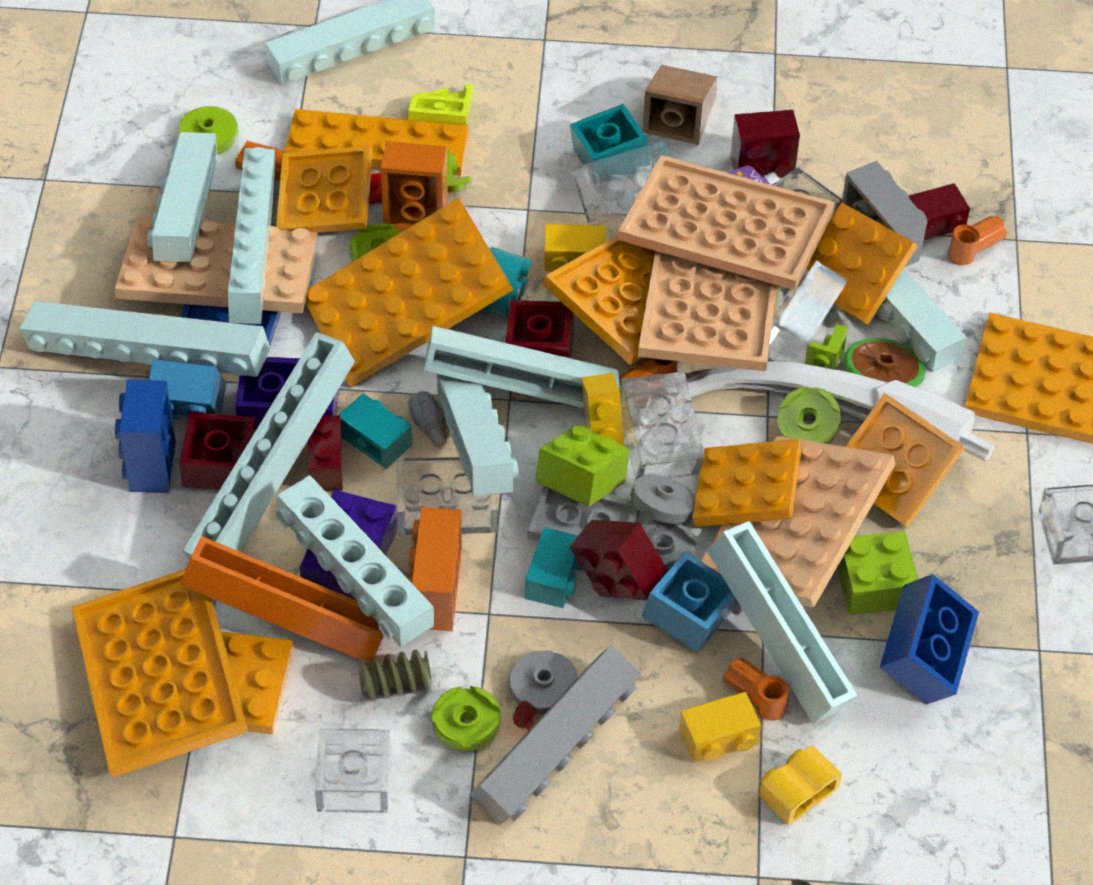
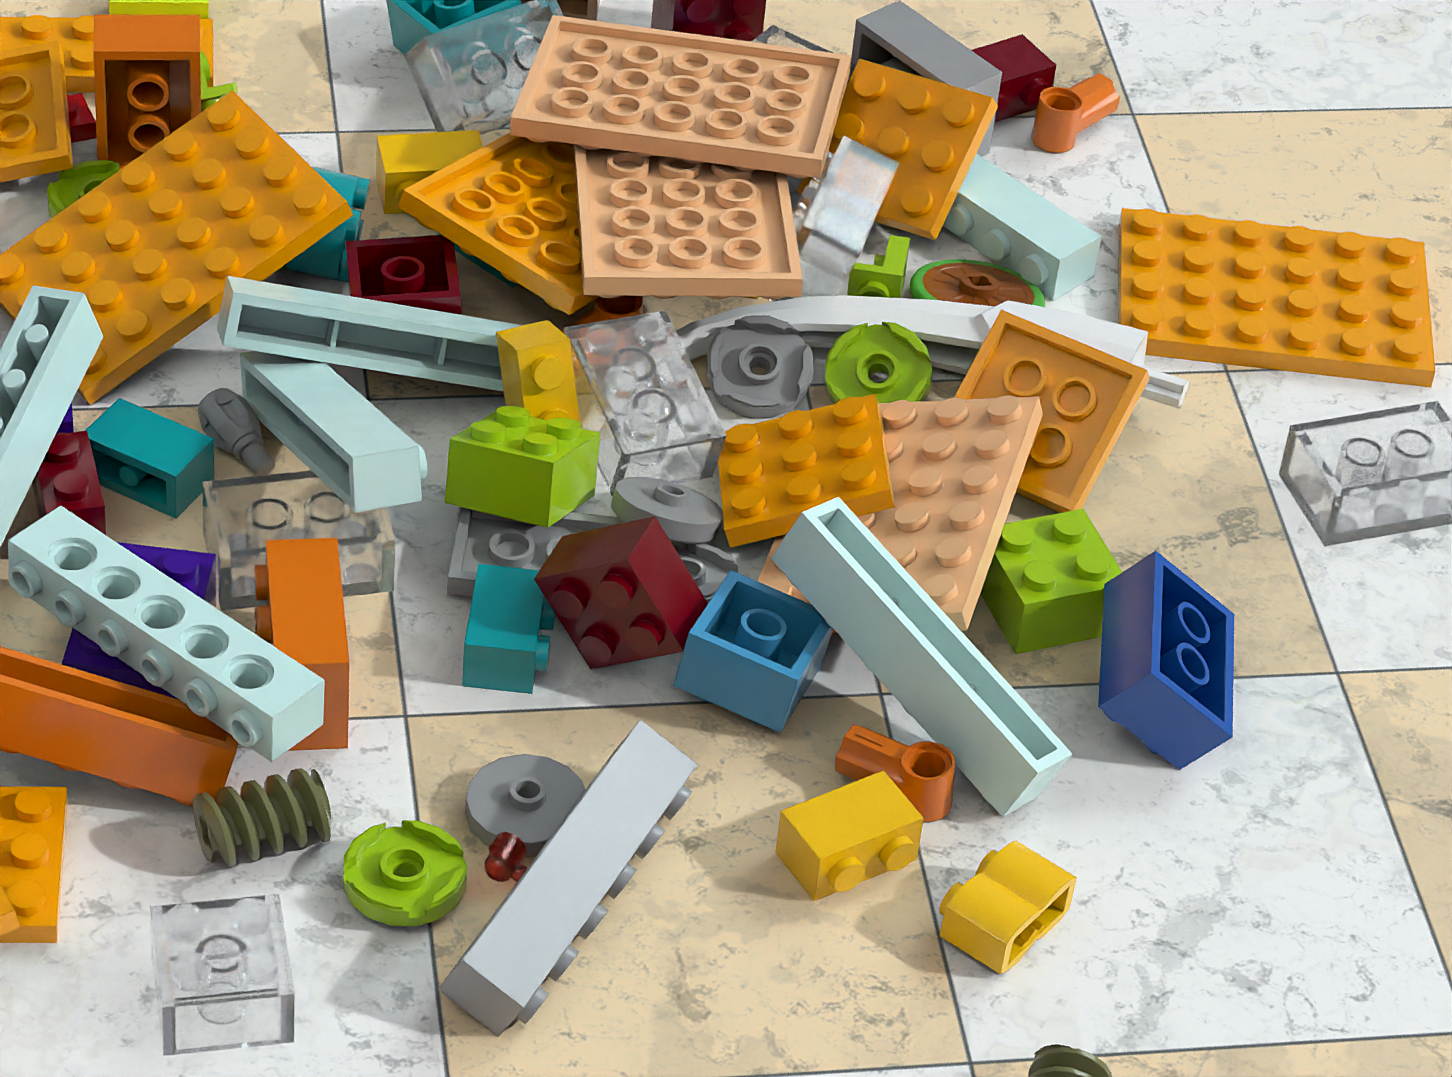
camera: 15 degrees left, 10 degrees down
none -> light grey plate [706,315,814,418]

